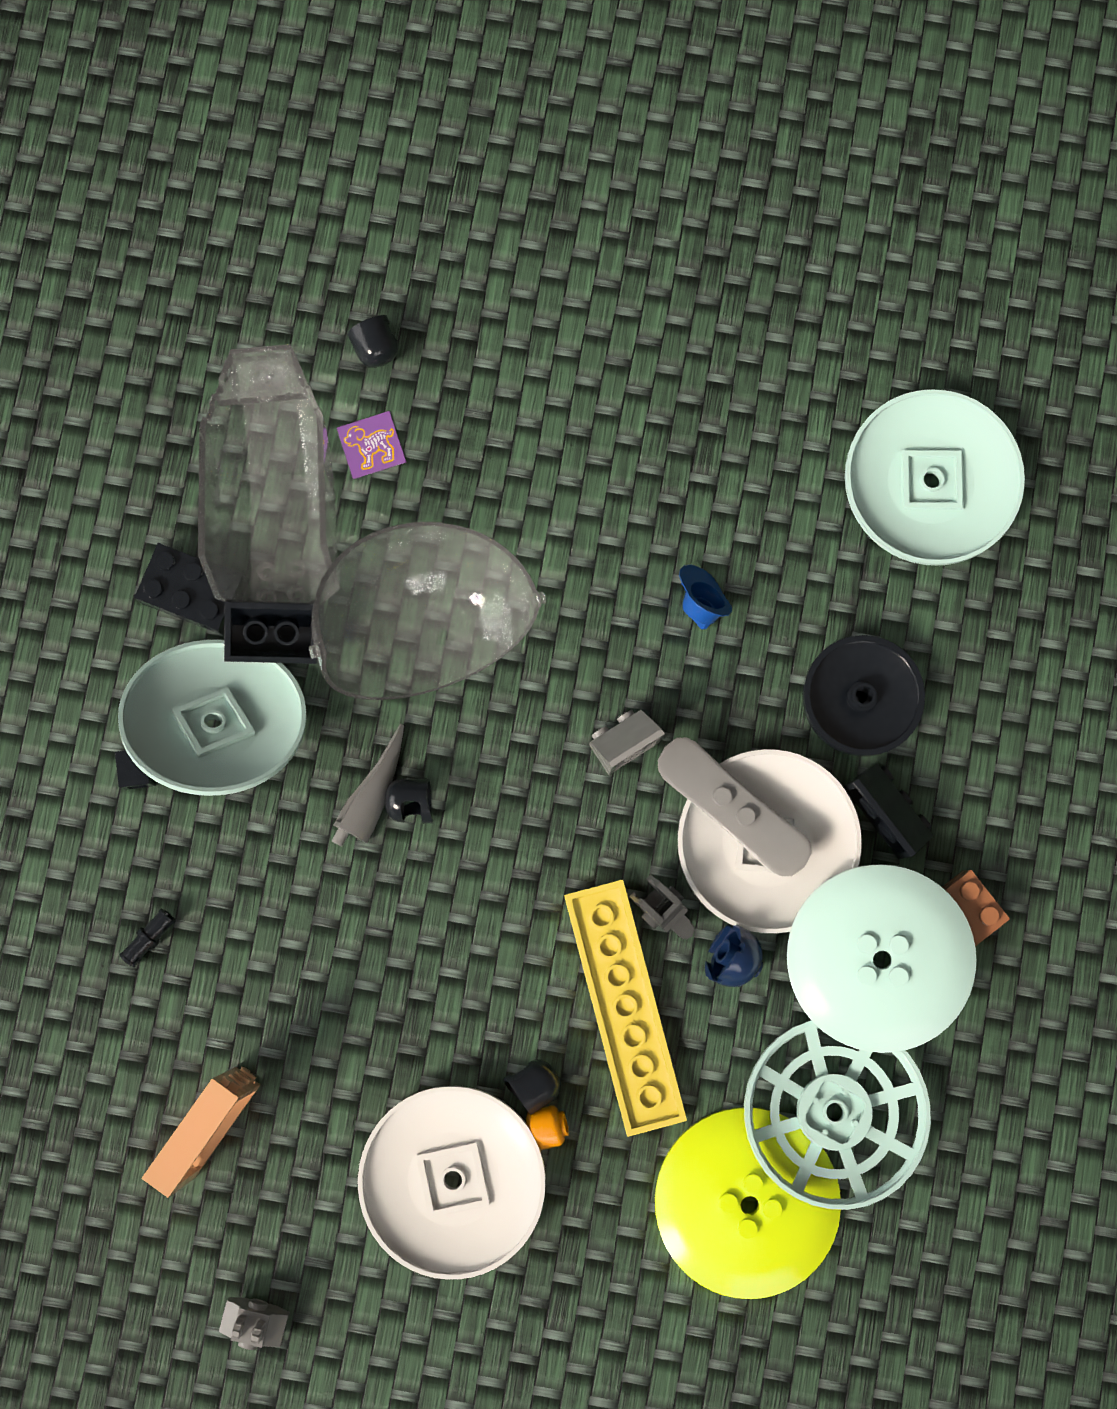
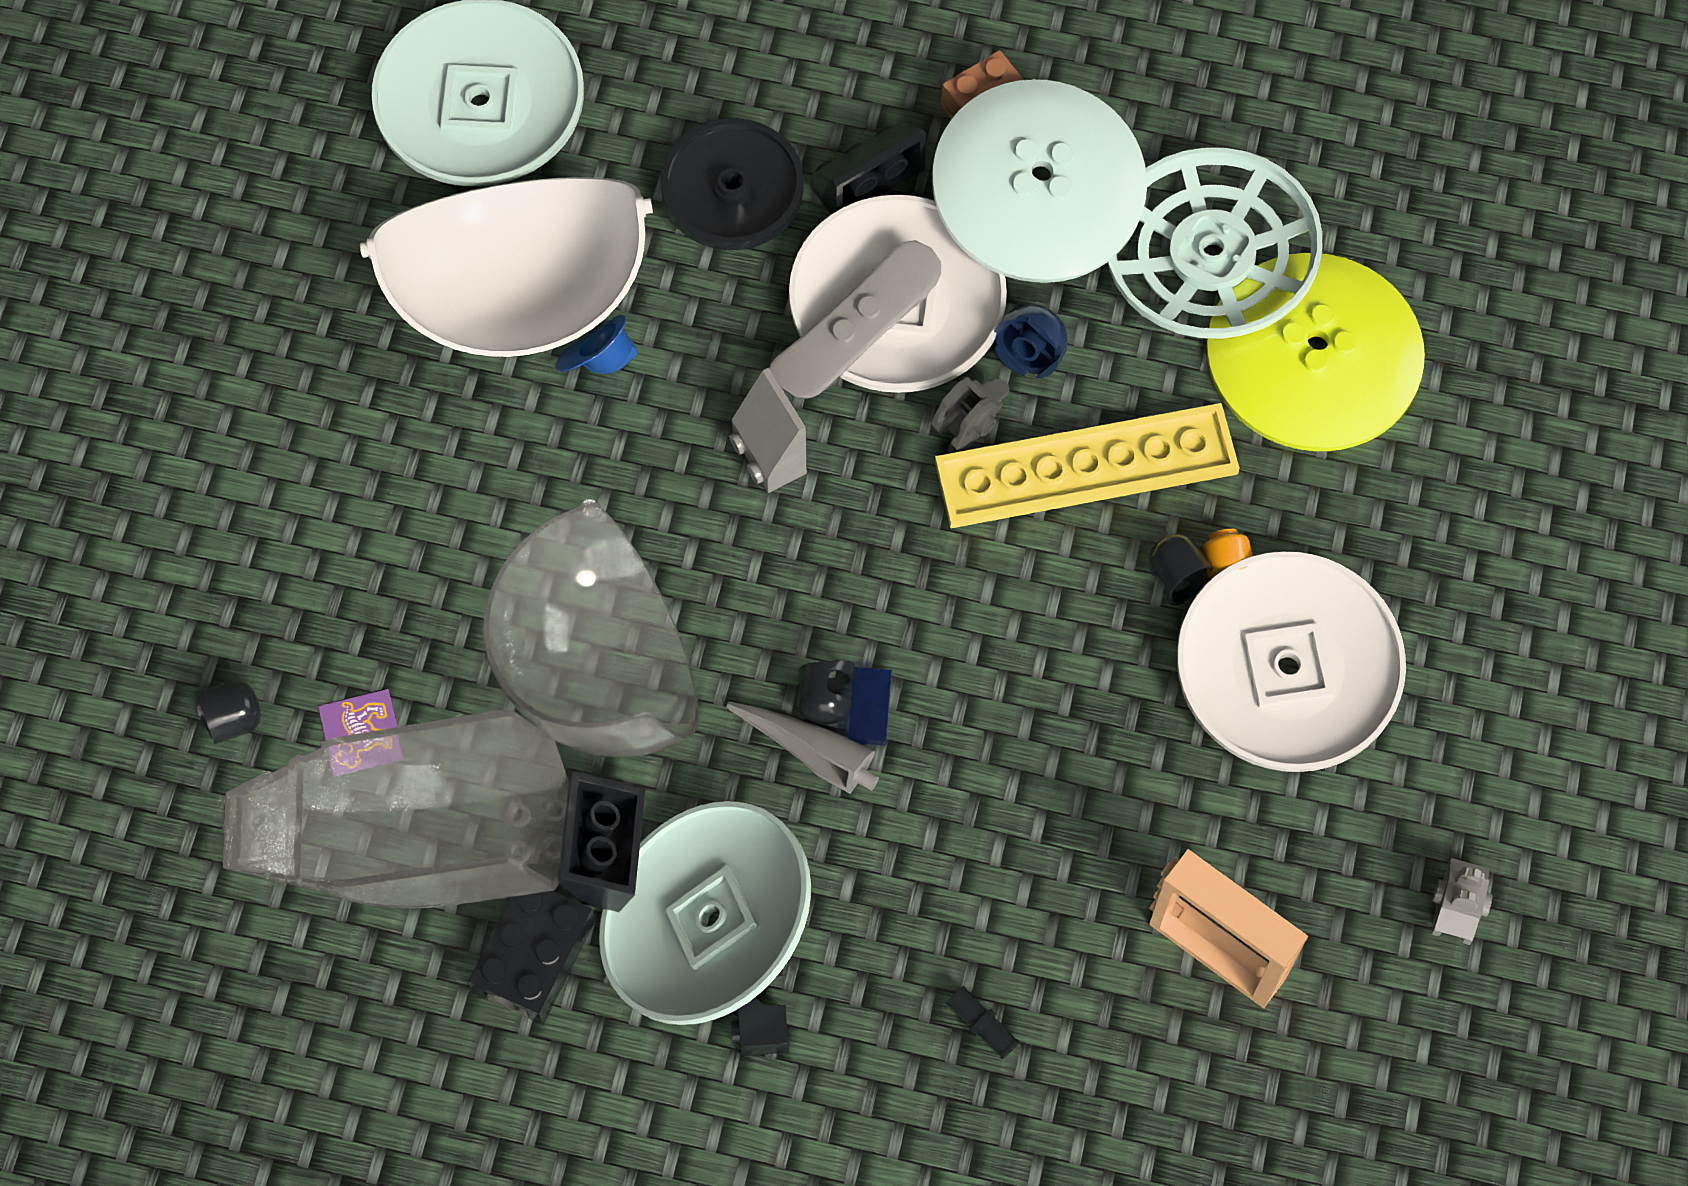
camera: 85 degrees left, 15 degrees down
none -> white windscreen [360,177,653,357]
none -> clear blue tile [848,667,892,746]

